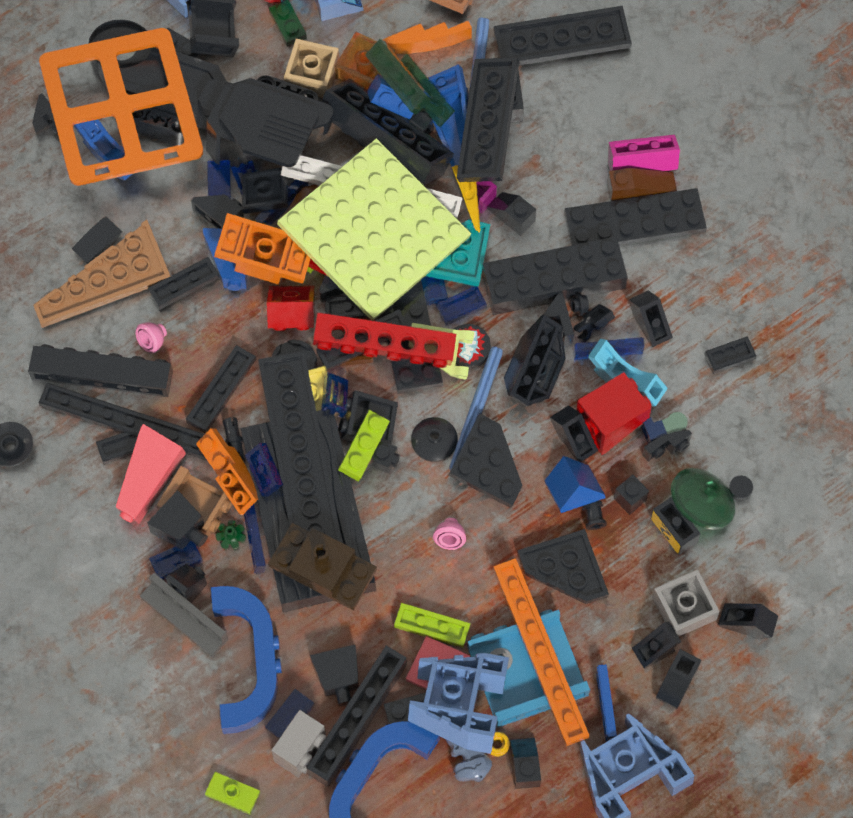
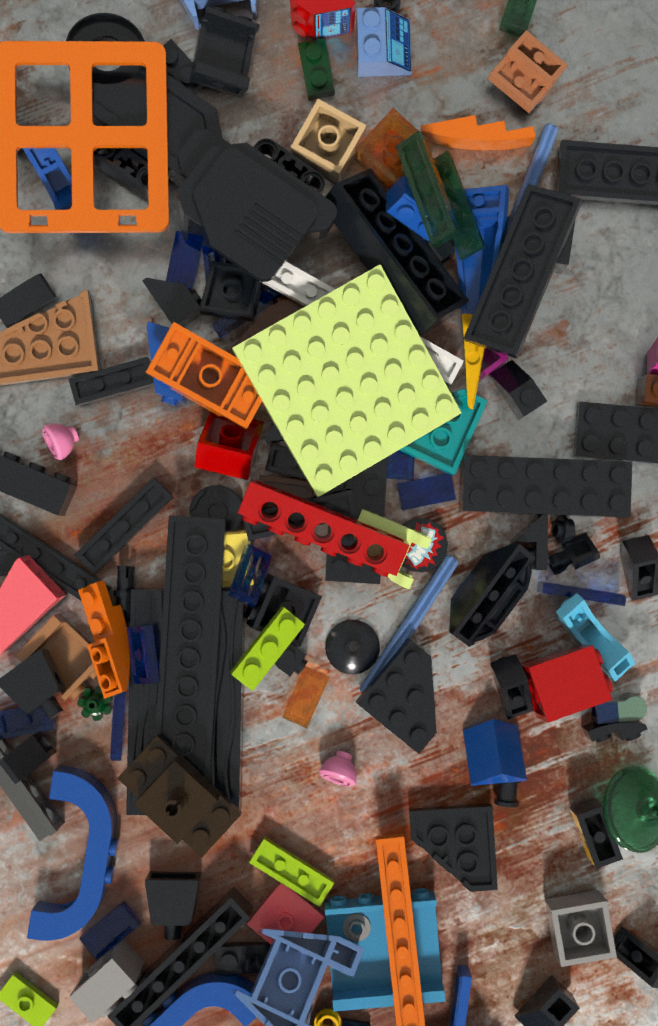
camera: 10 degrees right, 20 degrees up
black brick [614,474,649,515] -> none
black slope [632,621,681,668] -> none
none -> clear orange tile [282,666,329,728]

